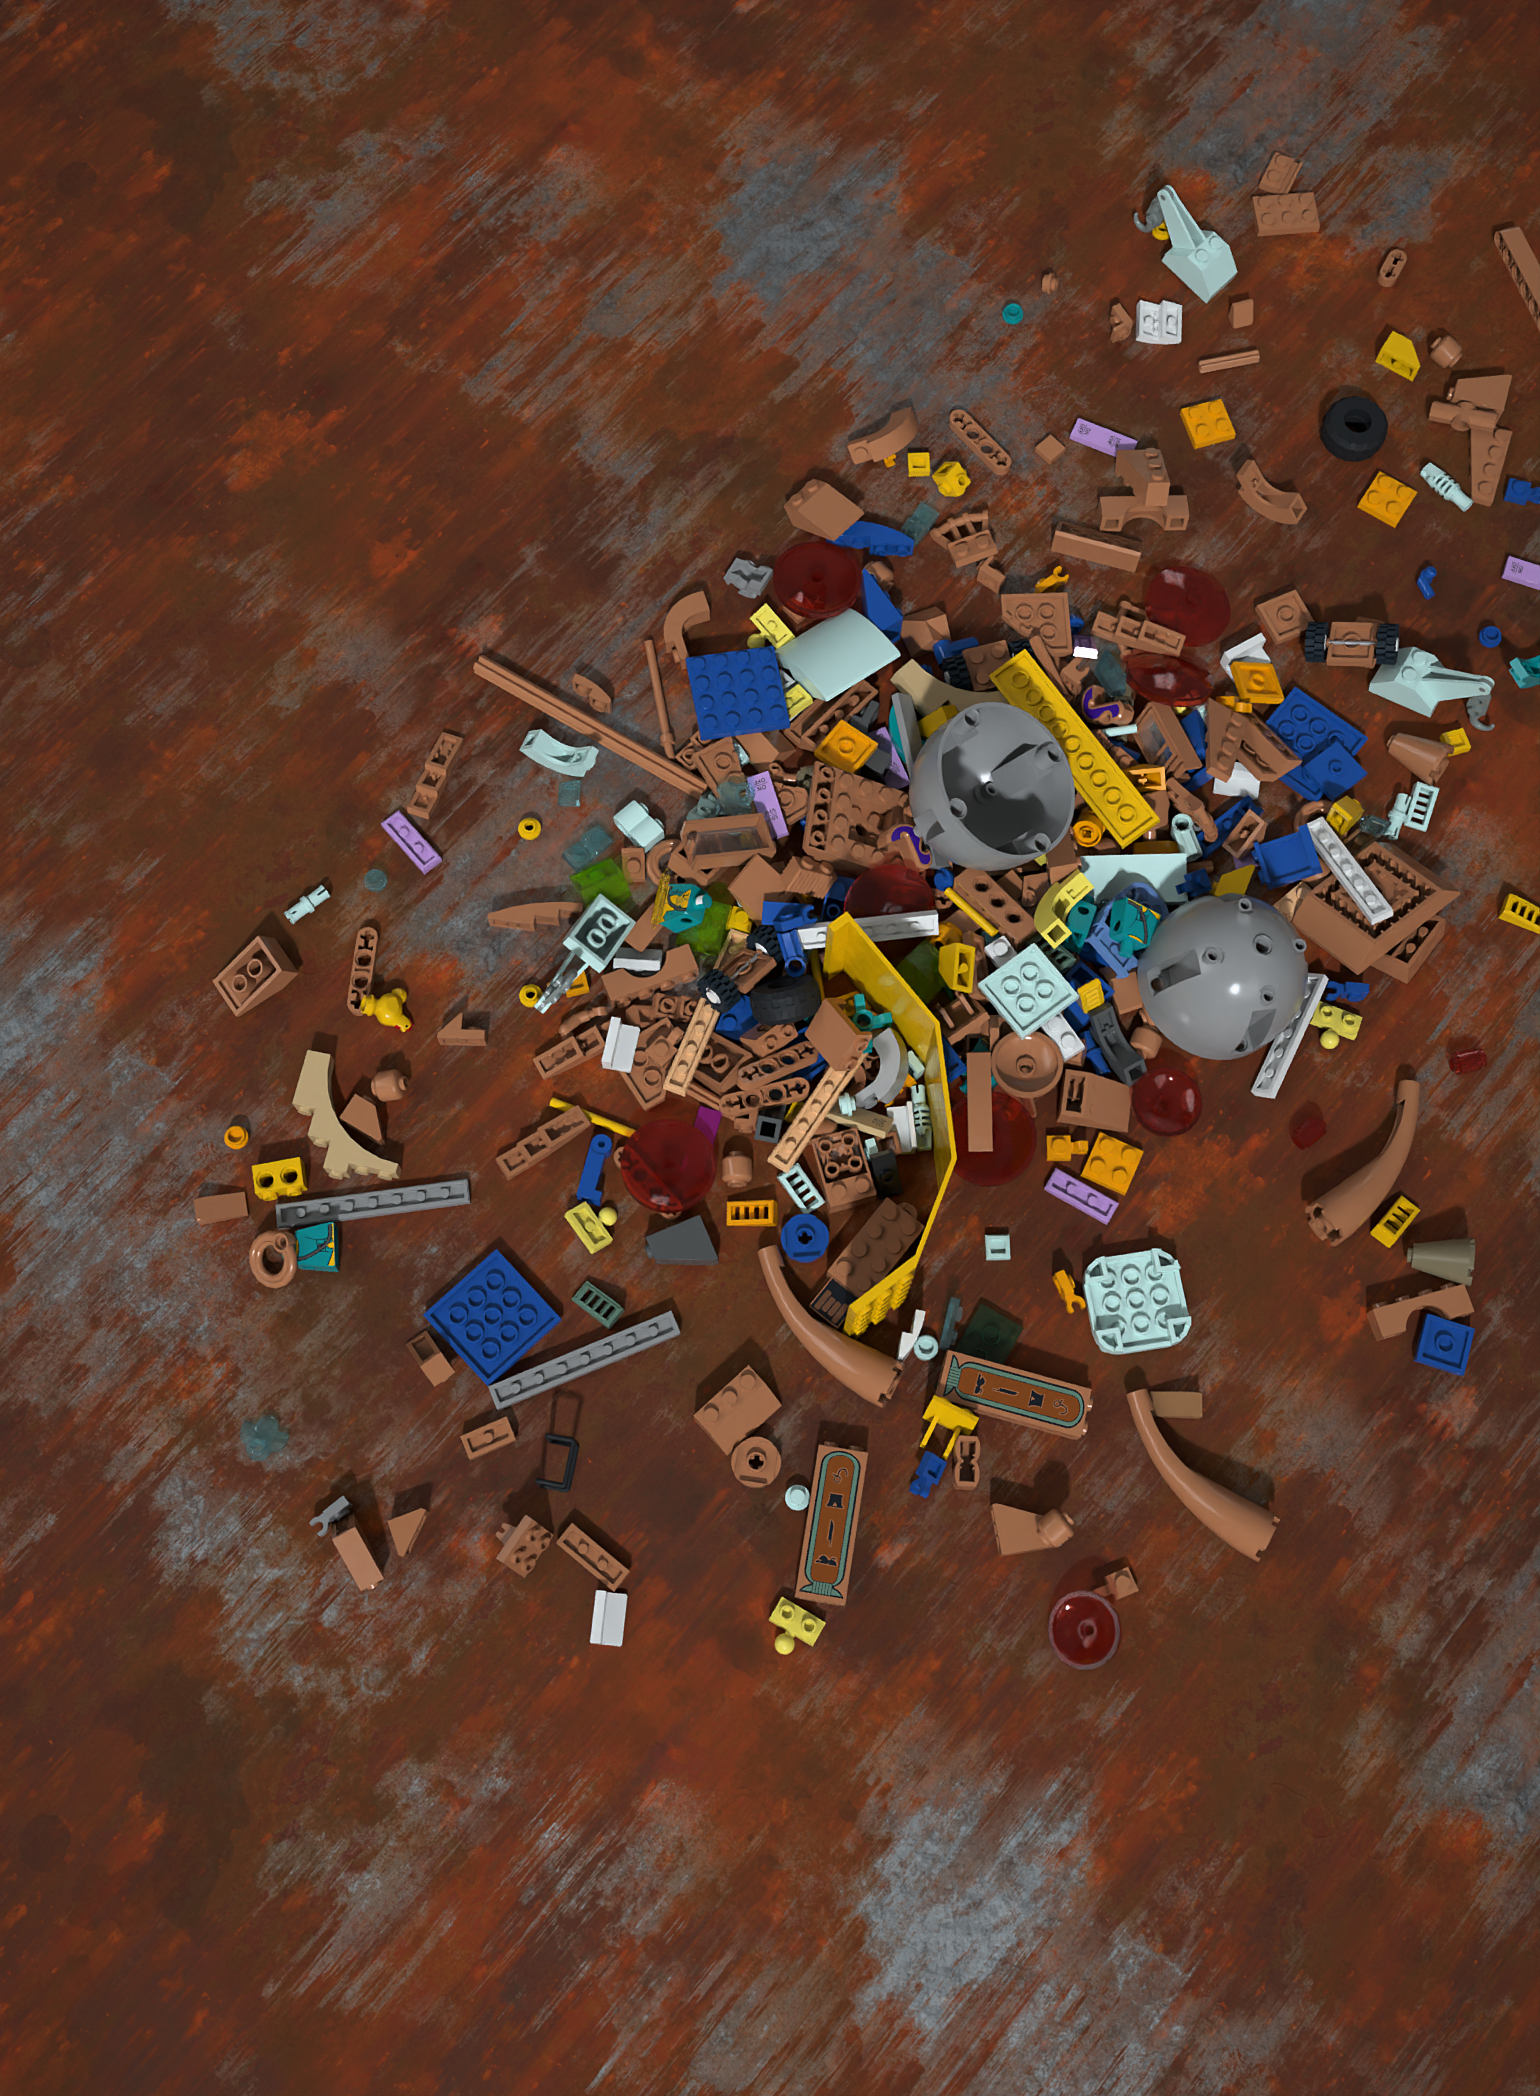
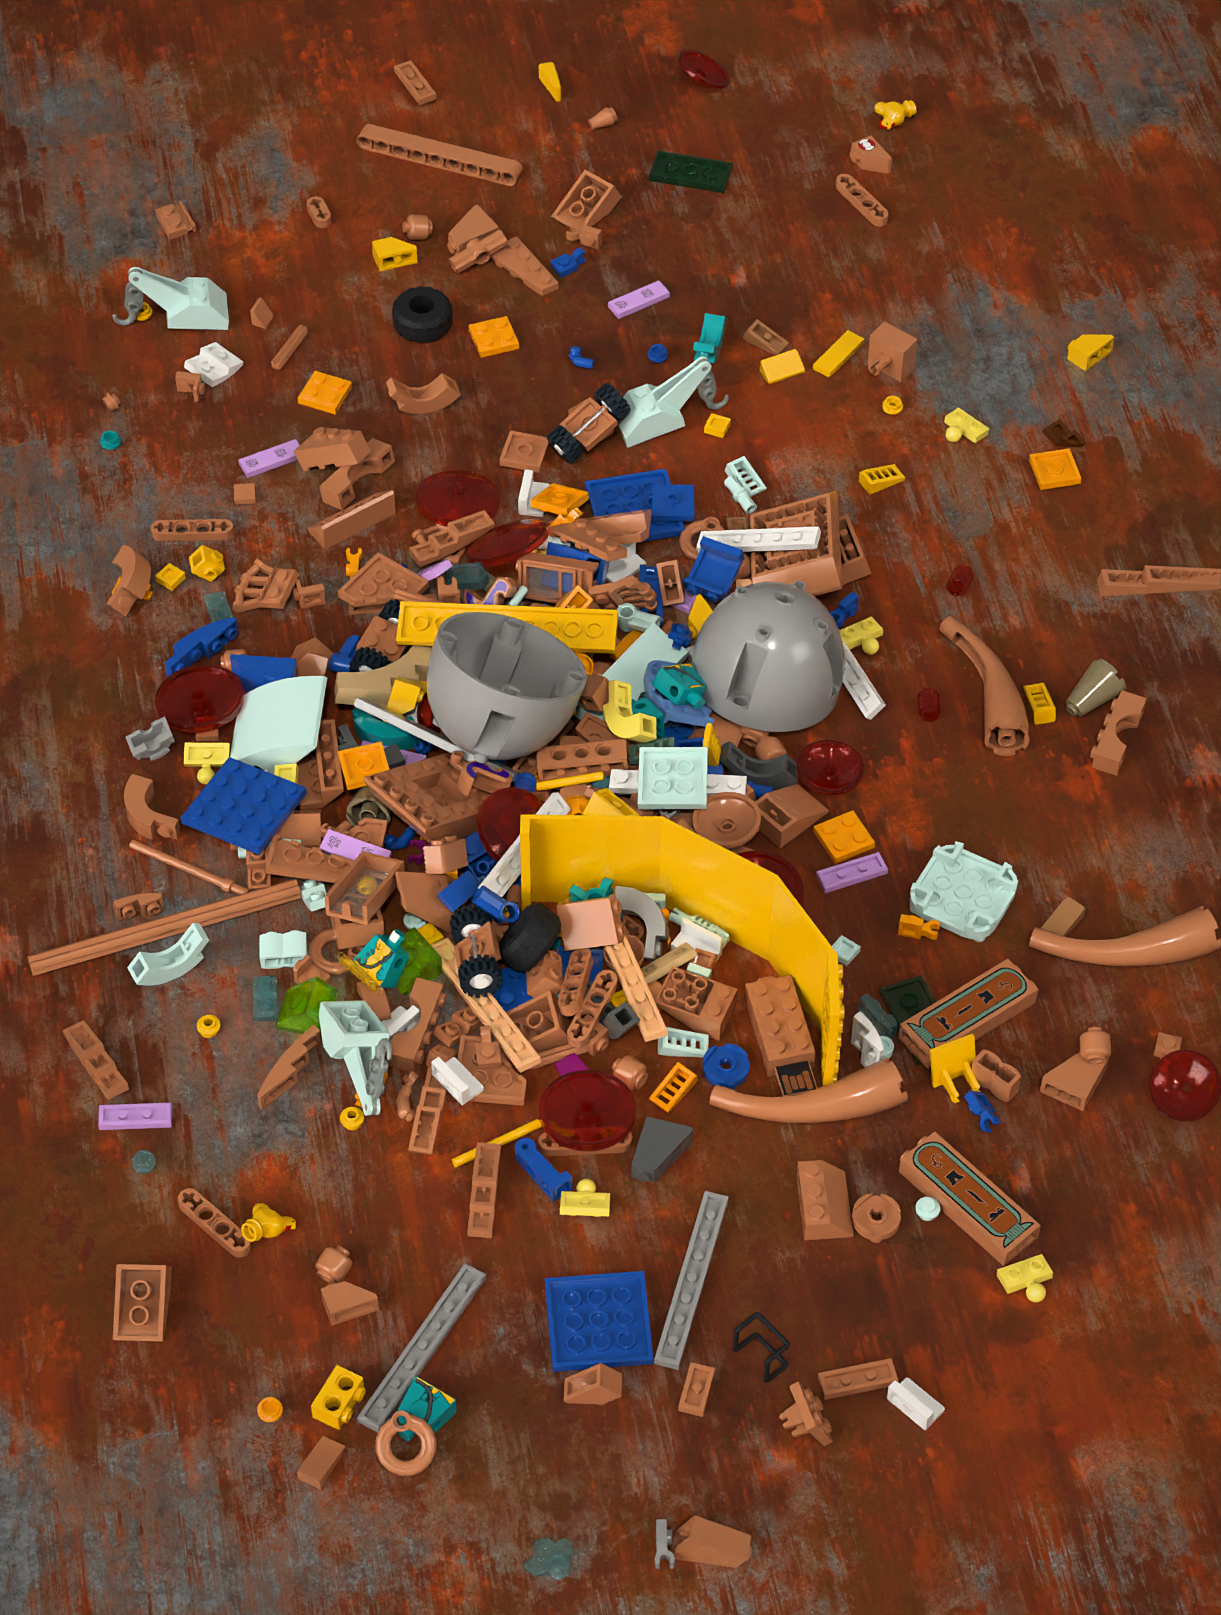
camera: 50 degrees left, 20 degrees down
light aqua pin [284,885,330,924] -> none
tan arch [292,1050,401,1180] -> none
nougat slope [388,1508,429,1559] -> none
nougat slope [437,1012,488,1046] -> none
clear light blue slope [557,780,582,807] -> none
sand green slope [571,1281,625,1330] -> none
clear light blue plate [714,781,755,816] -> none
blue plate [773,905,817,932] -> none
nougat slope [783,478,864,541] -> none
light aqua plate [839,1092,856,1116] -> none
black plate [869,1148,903,1200] -> none
light orange plate [1046,1136,1088,1161] -> none
nougat plate [1251,192,1320,236] -> none
yellow slope [1325,796,1364,837] -> none
clear light blue slope [1359,814,1391,838] -> none
nougat cone [1386,733,1454,786] -> none
blue plate [1414,1313,1475,1376] -> none
light aqua hinge [1420,463,1474,512] -> none

